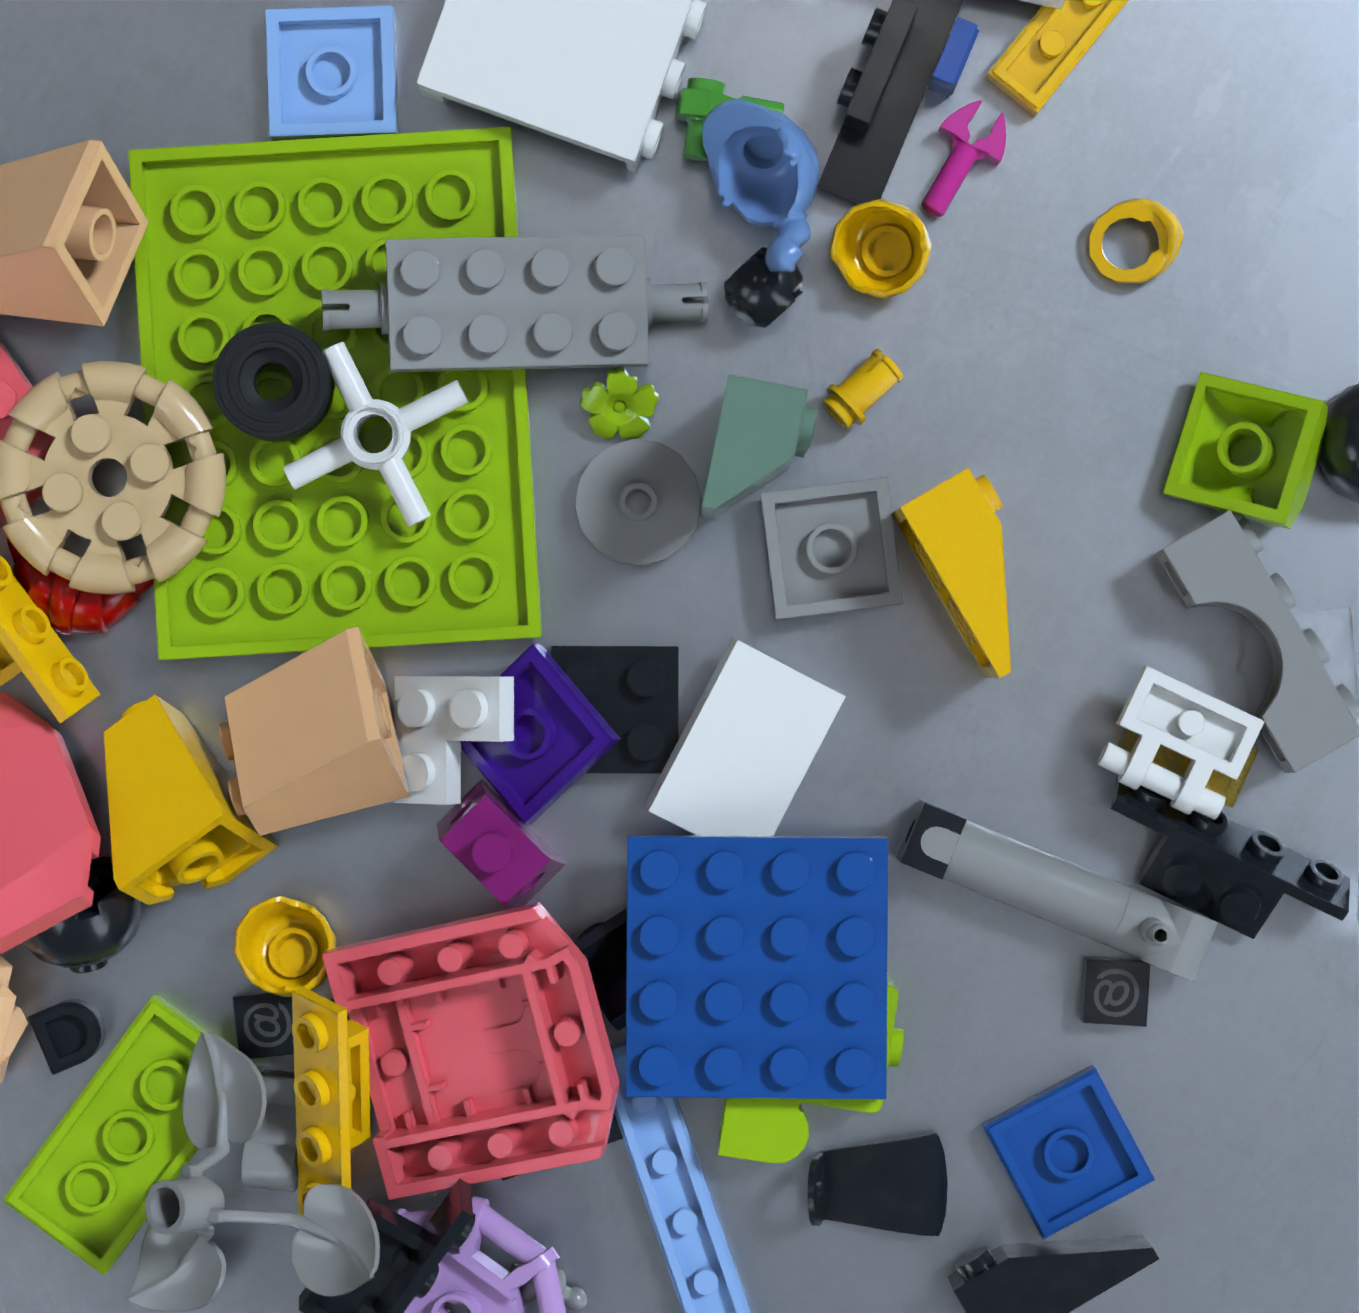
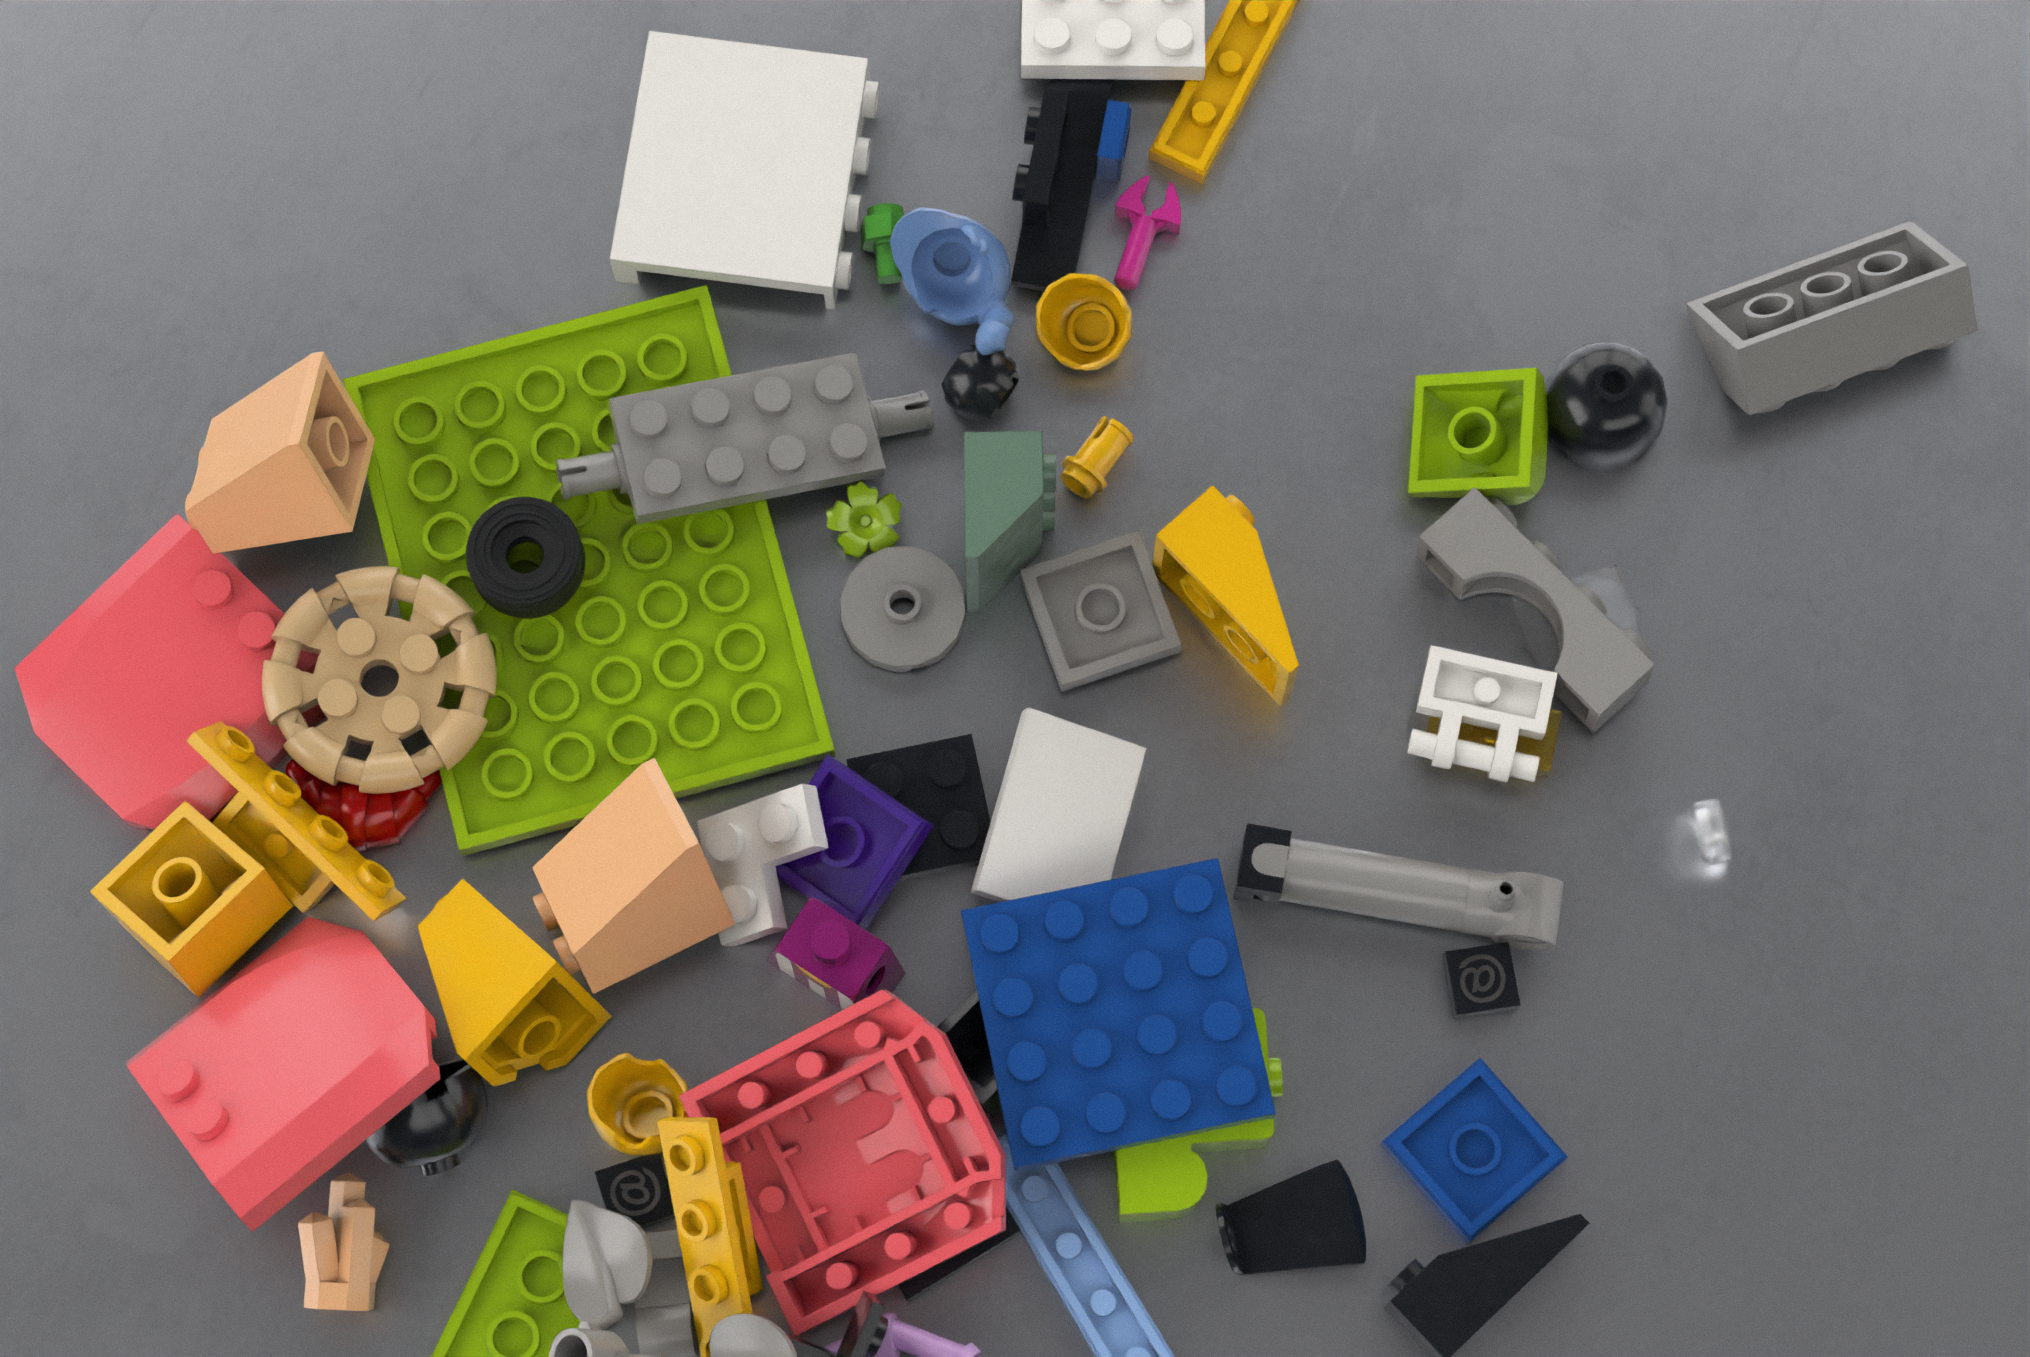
camera: 10 degrees left, 15 degrees down
black tile [28,999,106,1075] -> none
light blue tile [265,5,399,141] -> none
white bar [283,342,468,527] -> none
yellow piece [1089,198,1183,283] -> none
black bracket [1110,775,1350,939] -> none

